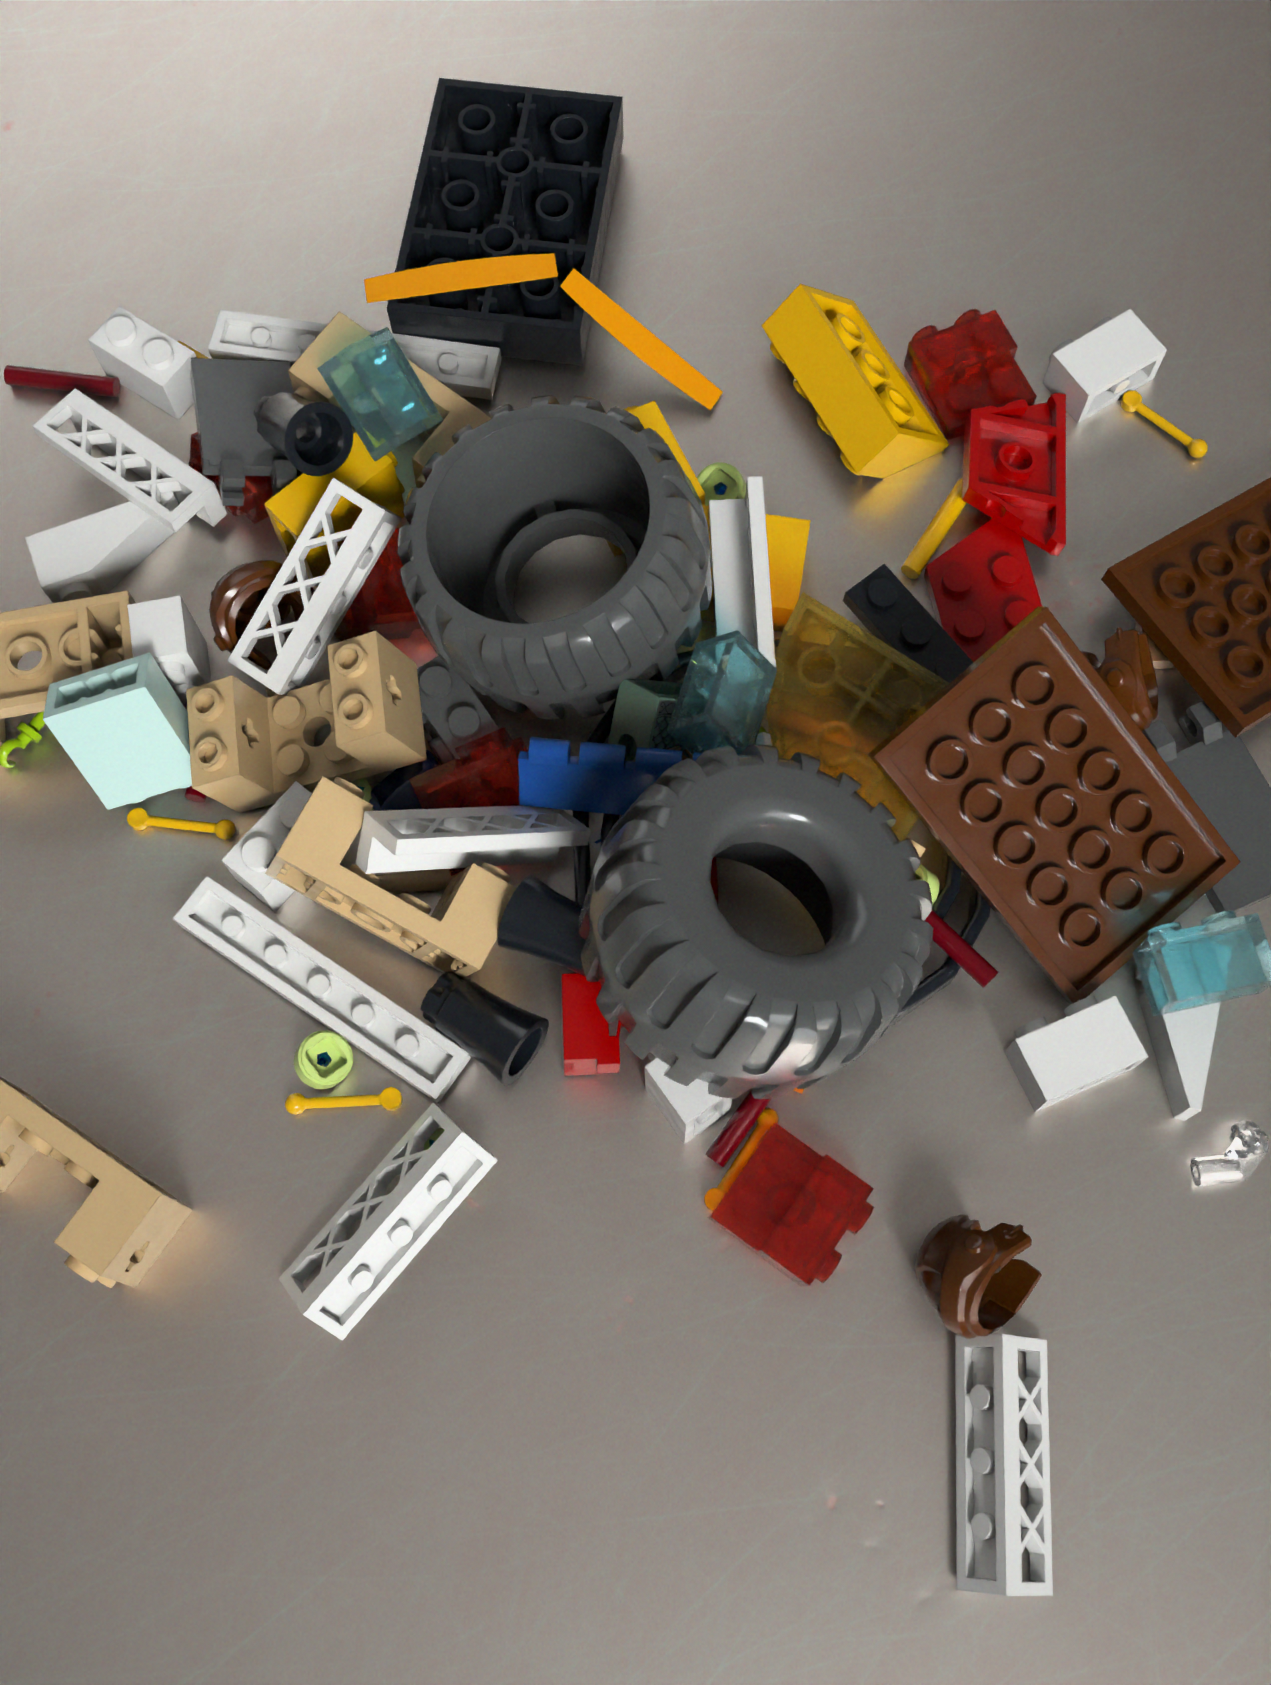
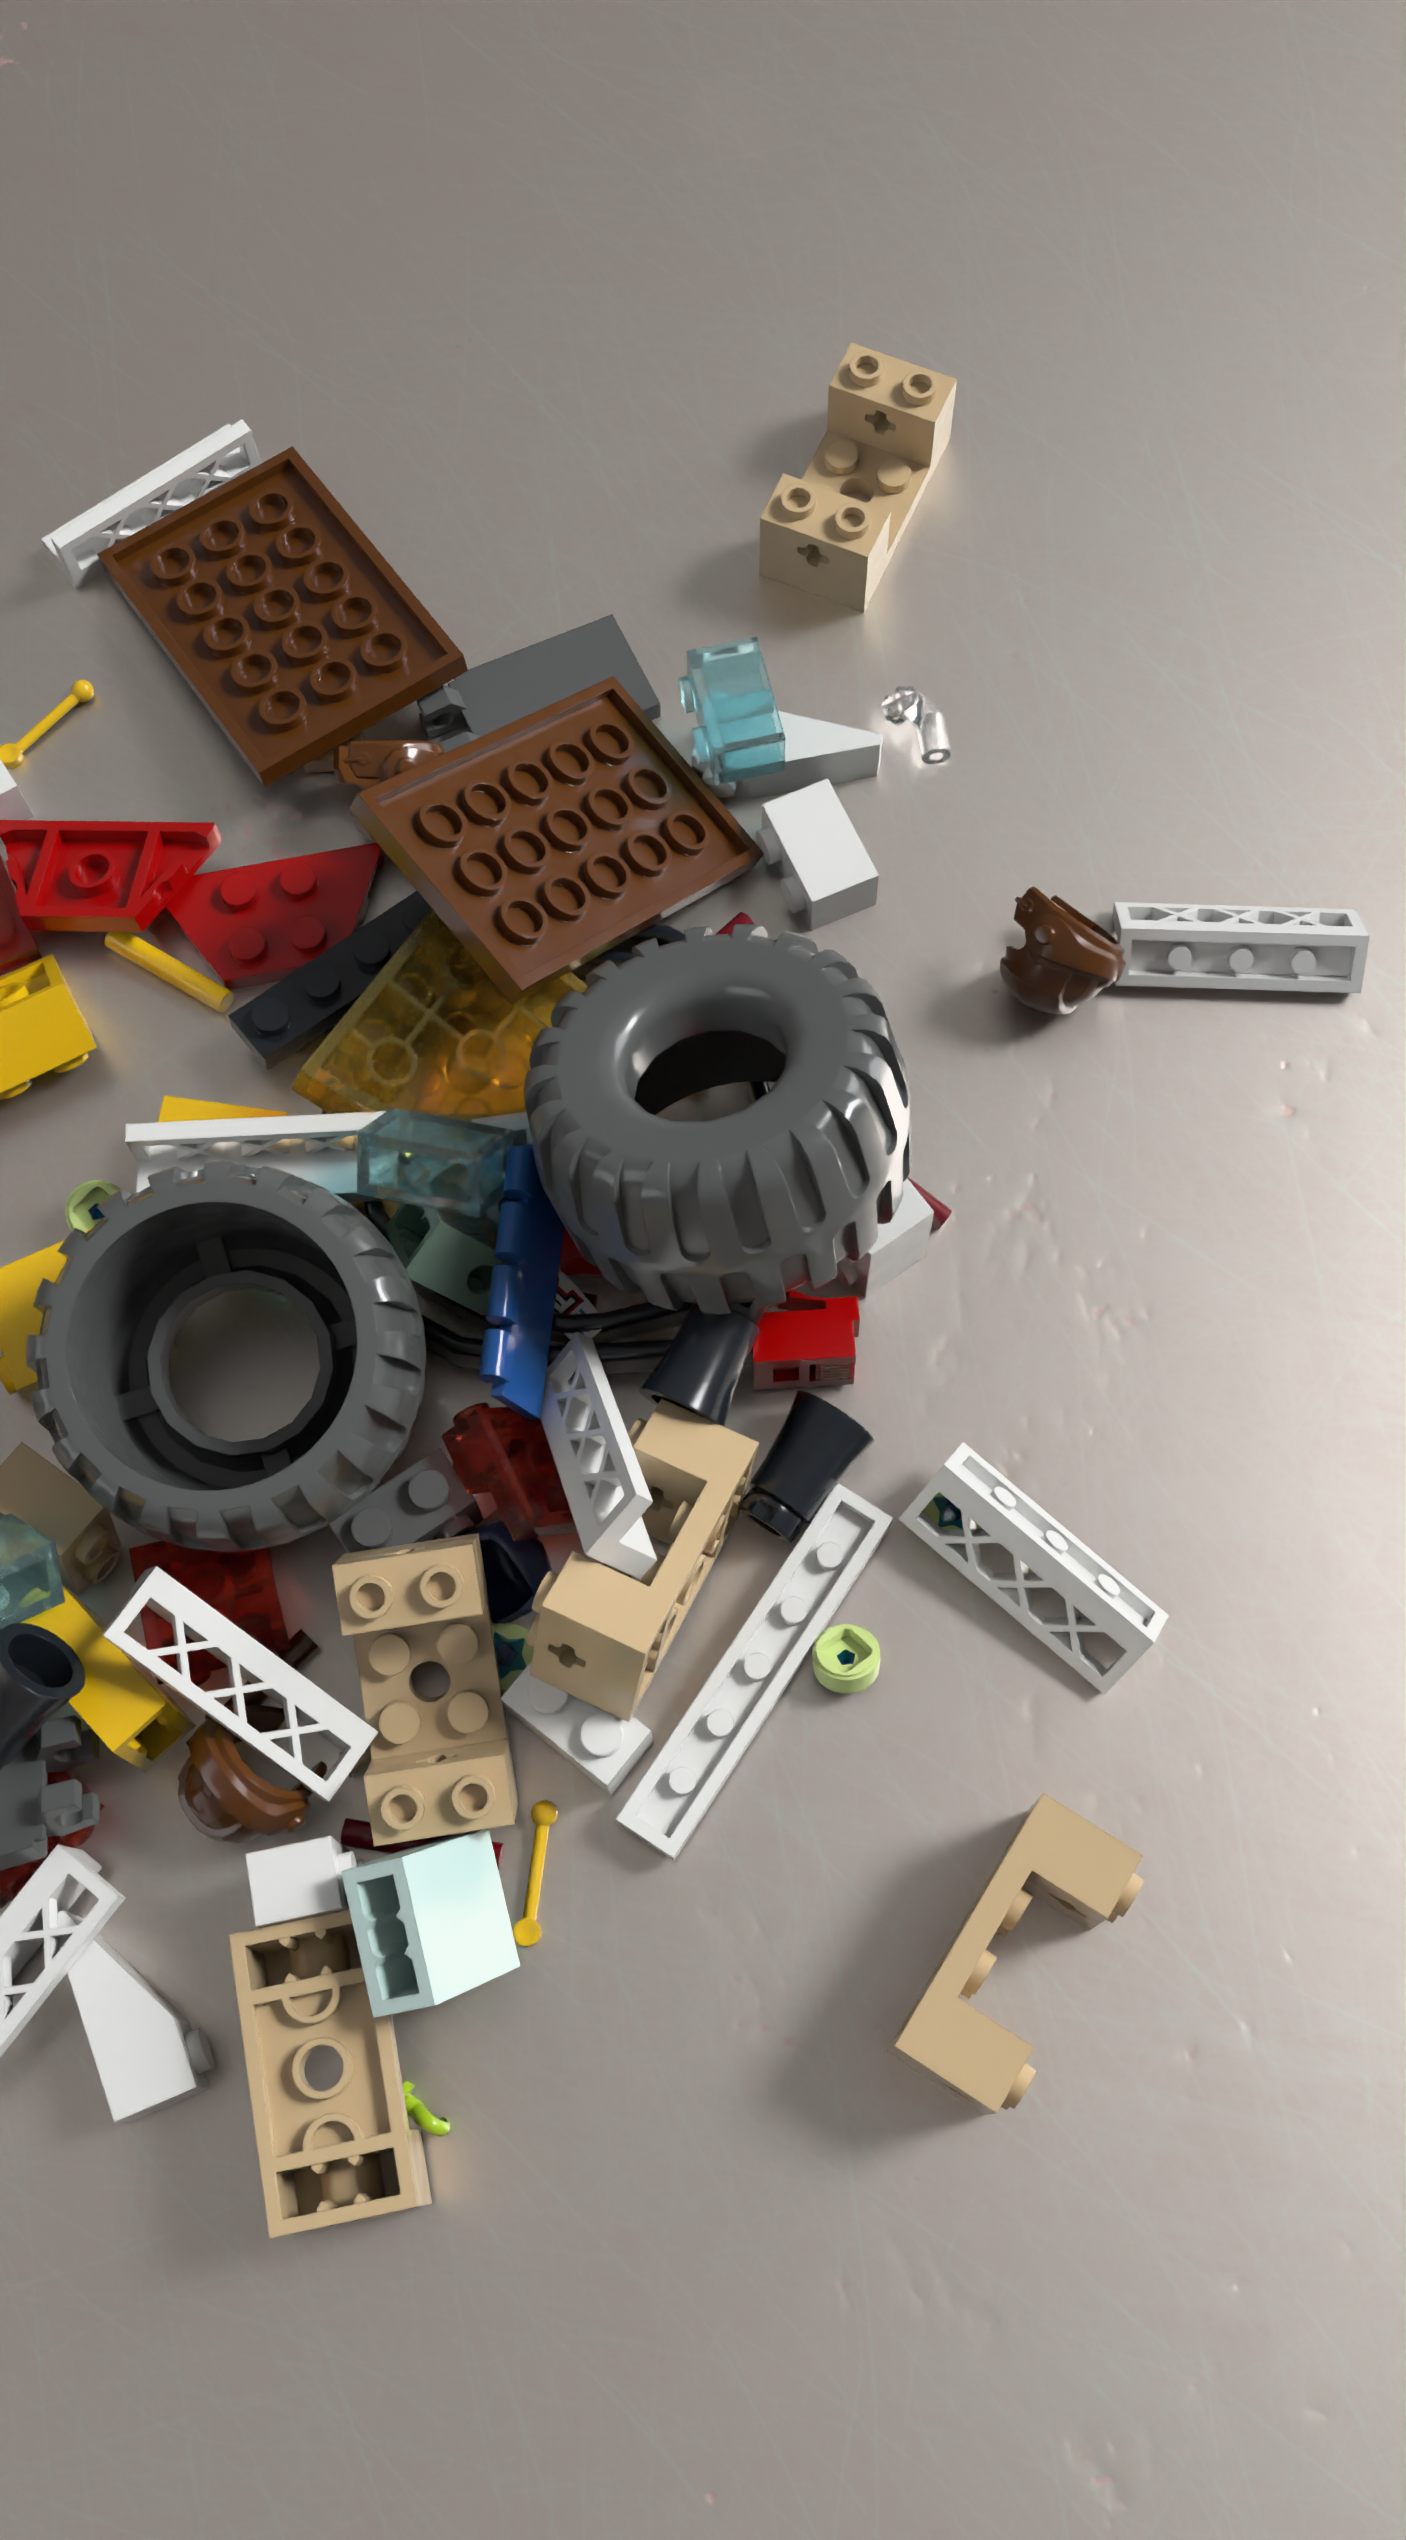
camera: 90 degrees left, 0 degrees up
yellow hinge [285,1087,403,1115] -> none
hinge [704,1108,779,1211] -> none
clear red plate [708,1122,874,1287] -> none

